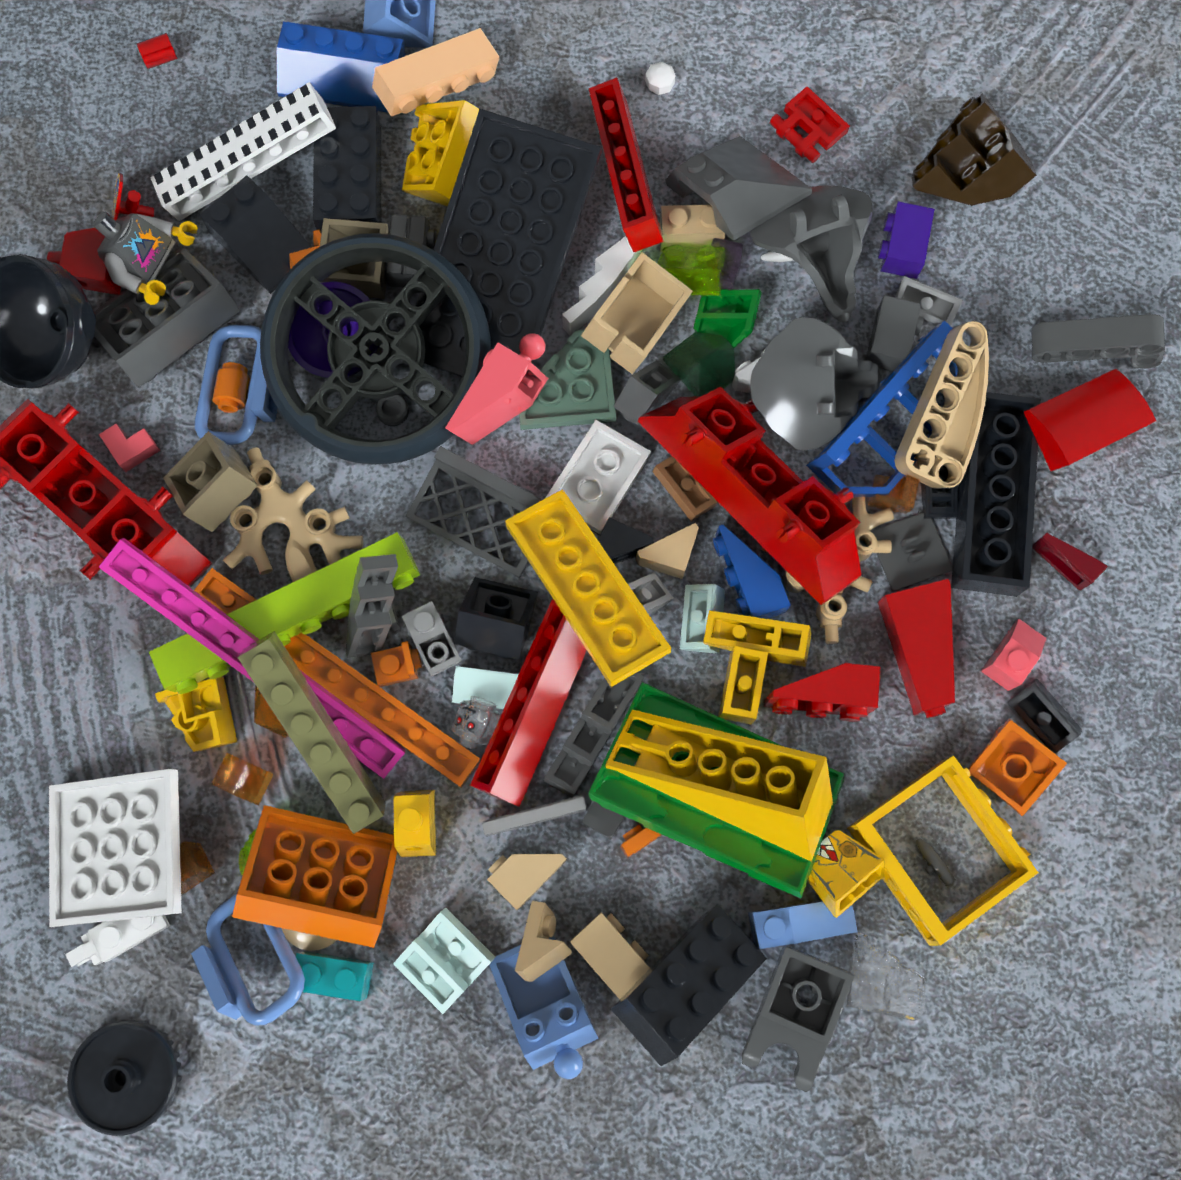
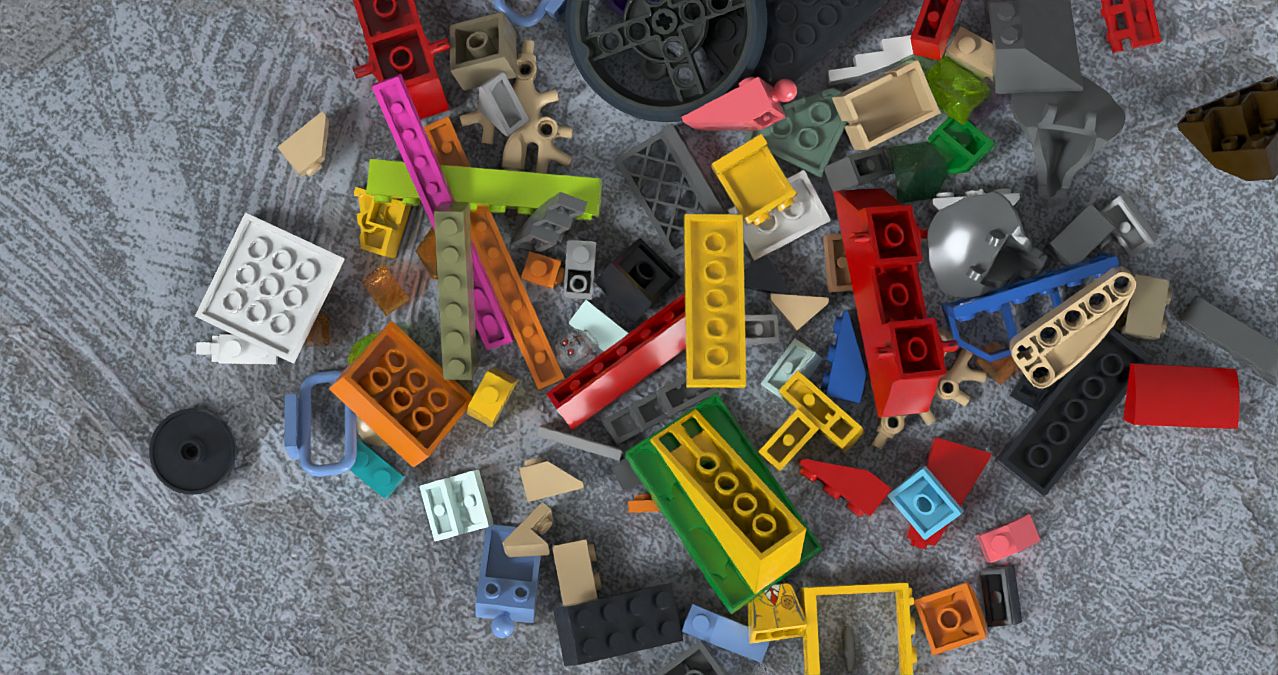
camera: 35 degrees right, 10 degrees up
dark grey piece [871,513,953,592] -> none
dark purple brick [878,201,935,279] -> none
dark red slope [1032,533,1108,591] -> none
none -> tan slope [277,111,329,177]
none -> light grey slope [478,71,530,136]
none -> yellow panel [711,134,798,227]
none -> medium azure slope [887,466,964,540]
none -> dark tan brick [1115,274,1172,341]

